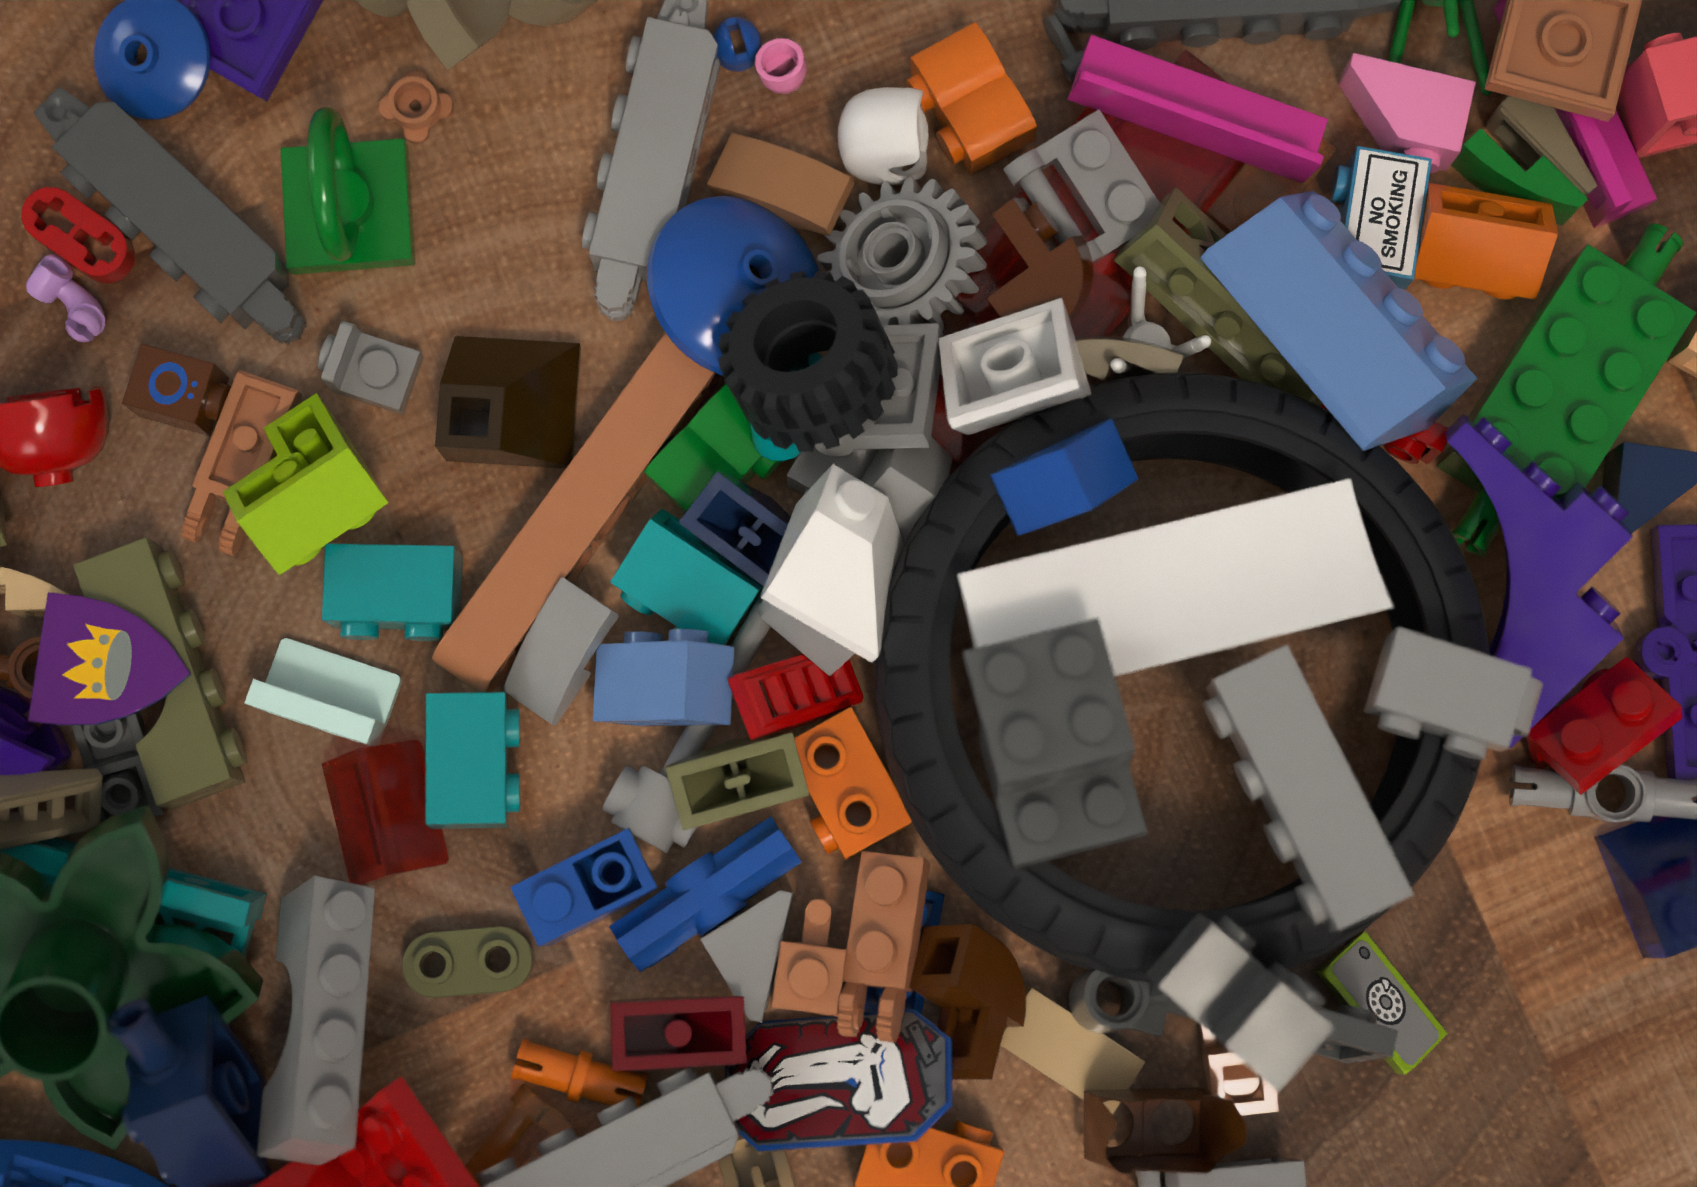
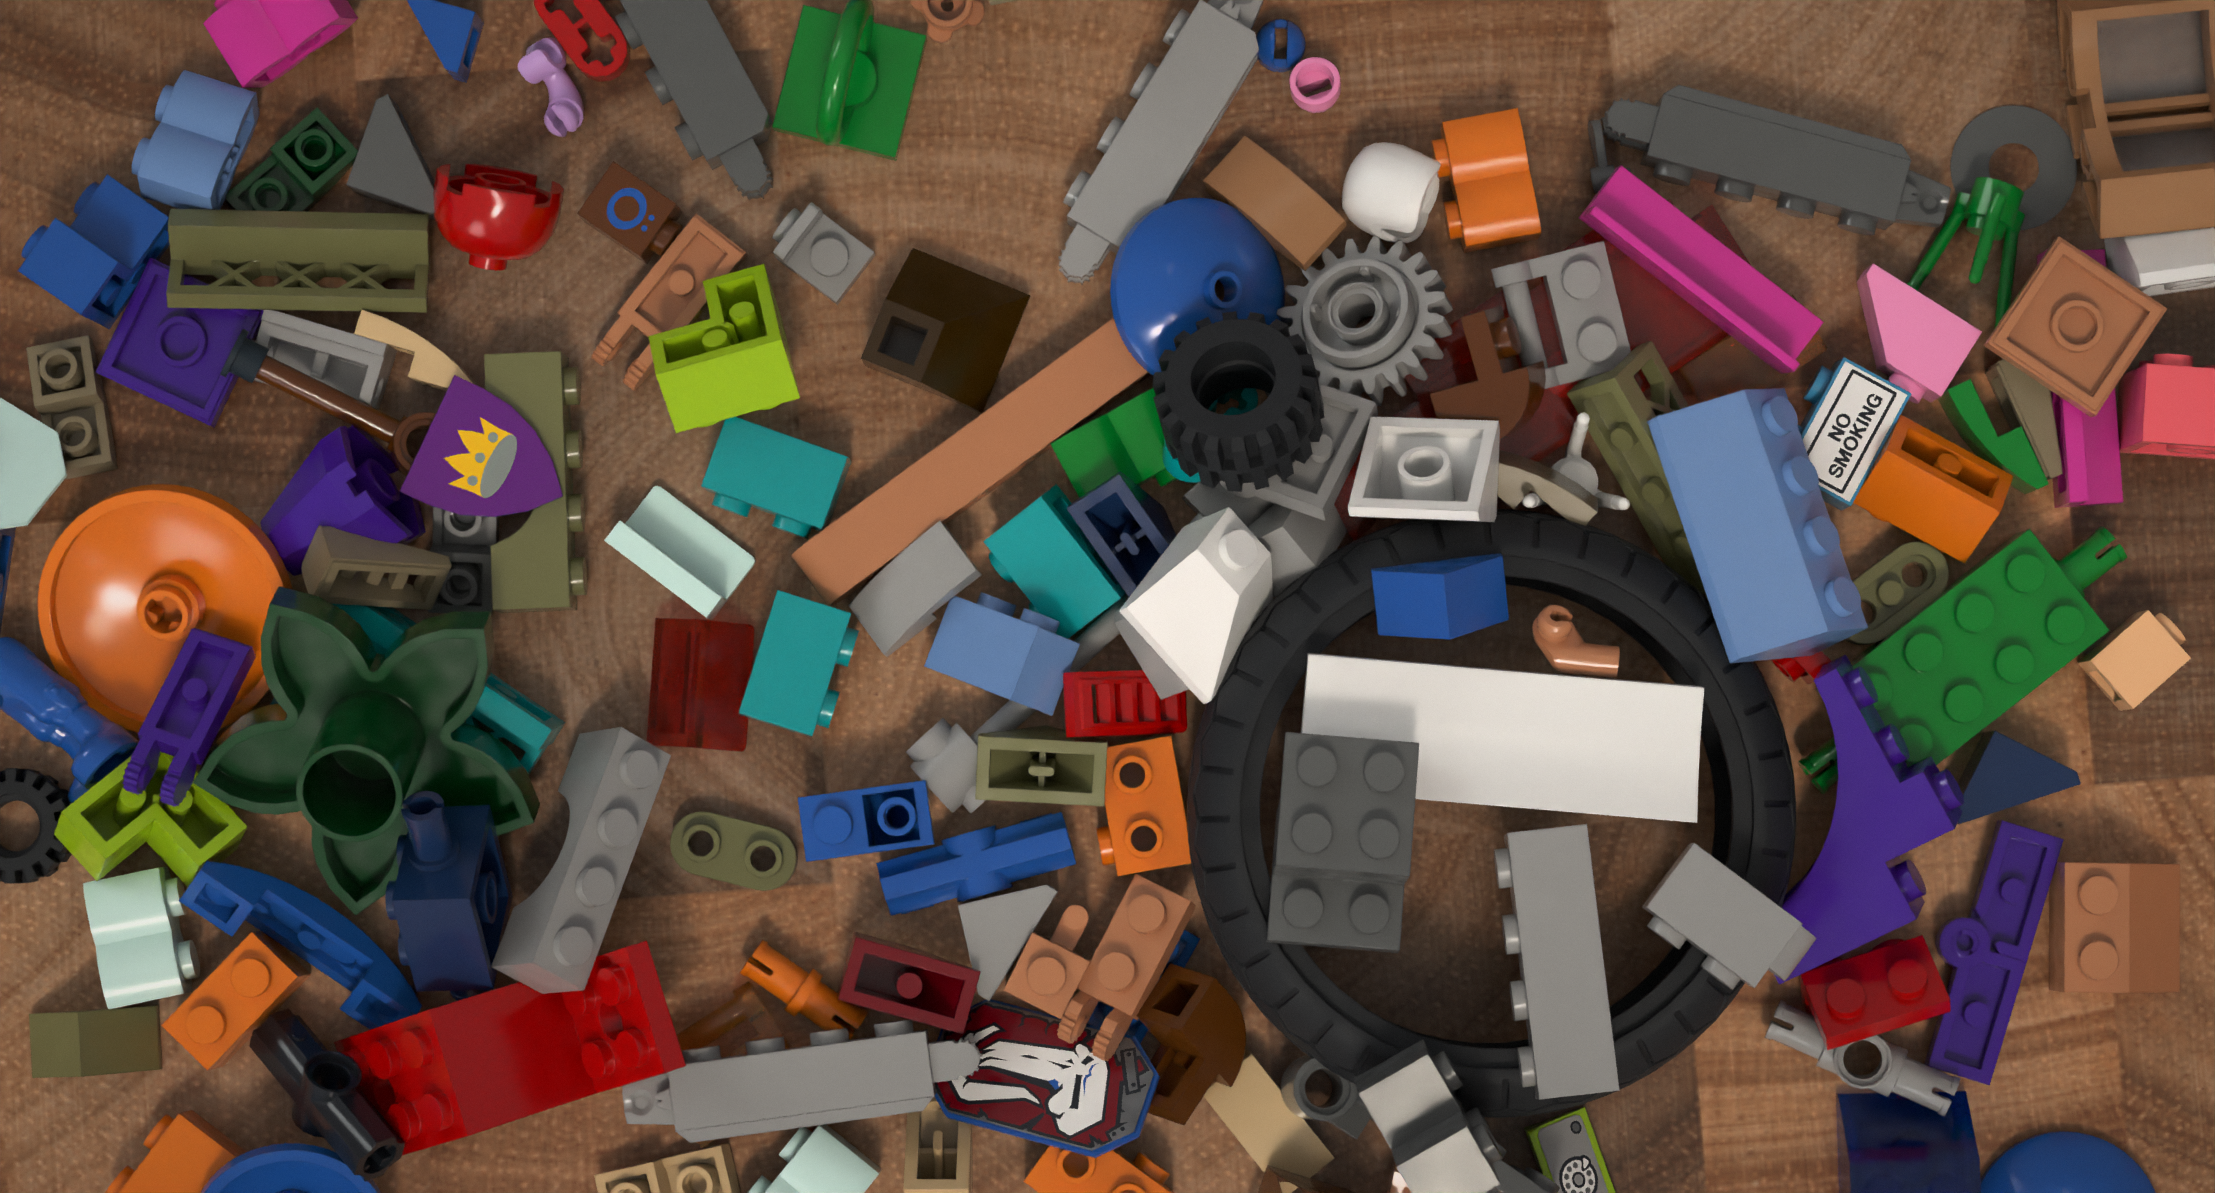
camera: 25 degrees right, 5 degrees up
none -> nougat arm [1532,604,1620,679]
none -> olive plate [1844,542,1949,645]

